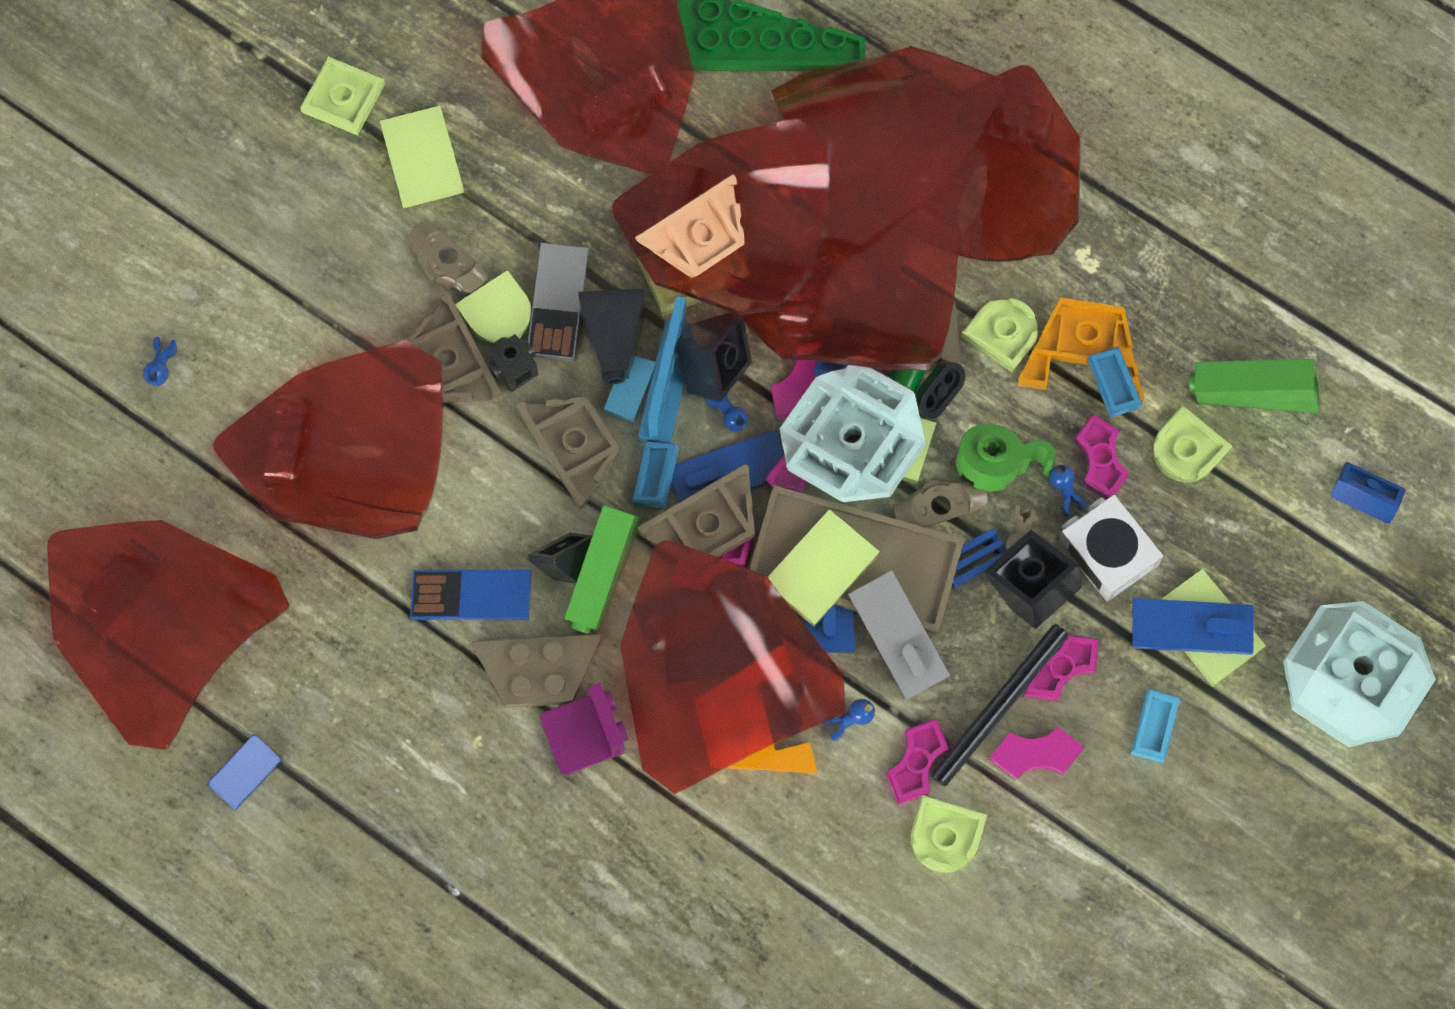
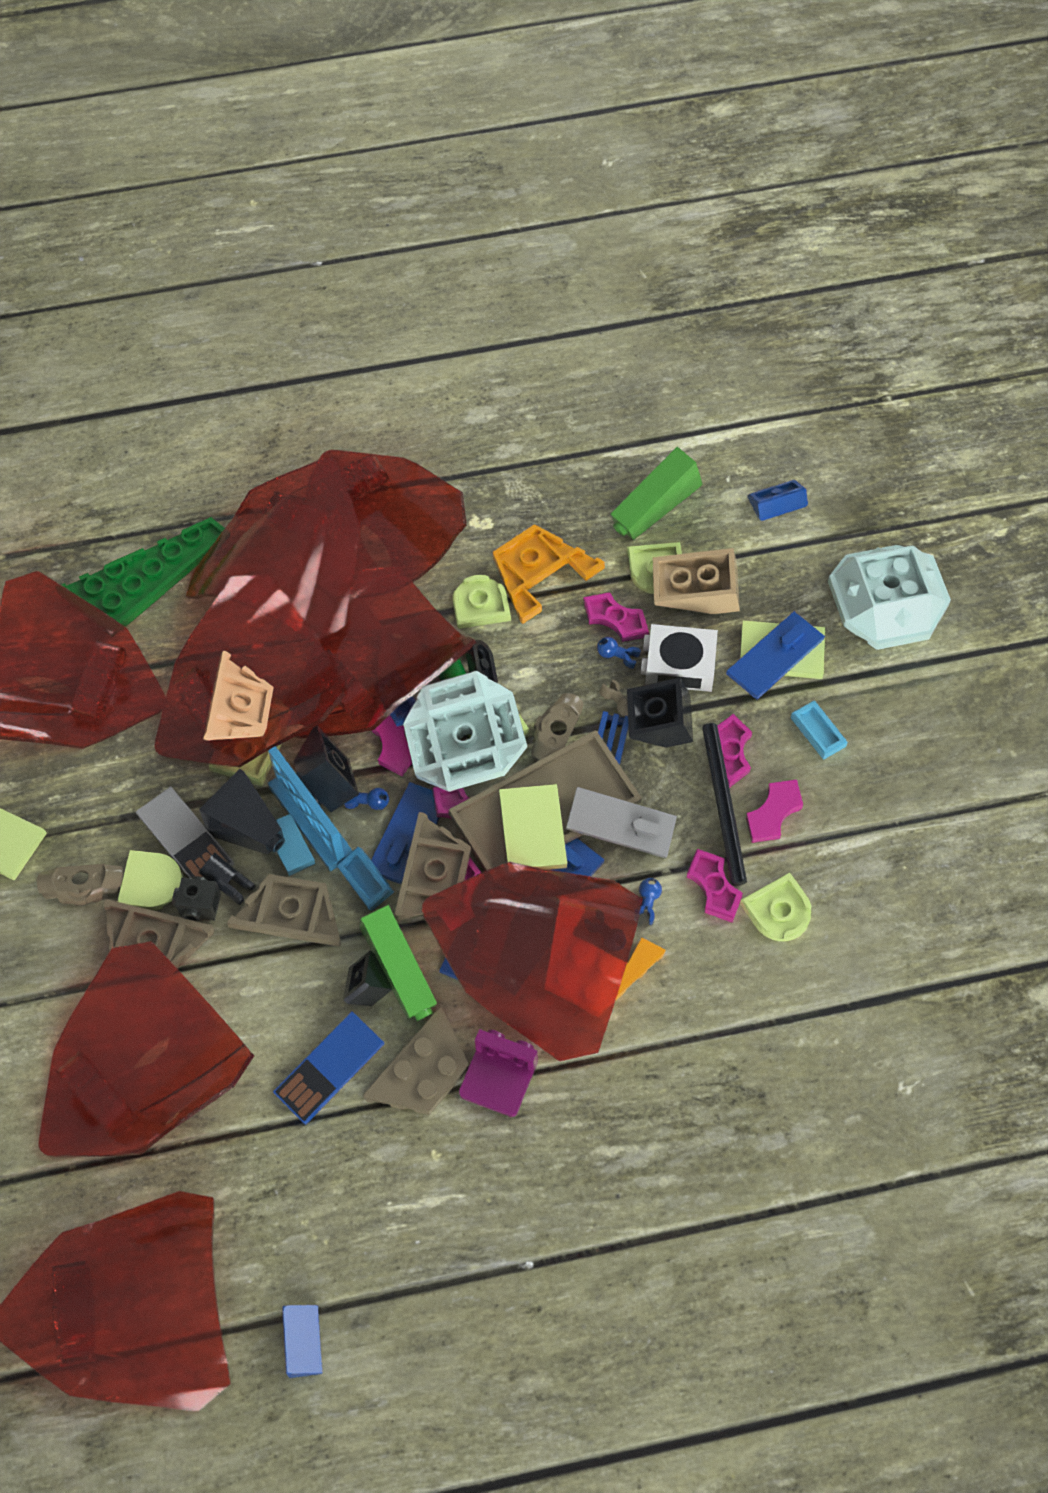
camera: 45 degrees left, 10 degrees down
bright green piece [955,423,1056,492] -> none
dark azure tile [1087,347,1142,418] -> none
none -> black hinge [198,852,256,905]
none -> tan slope [653,548,740,614]

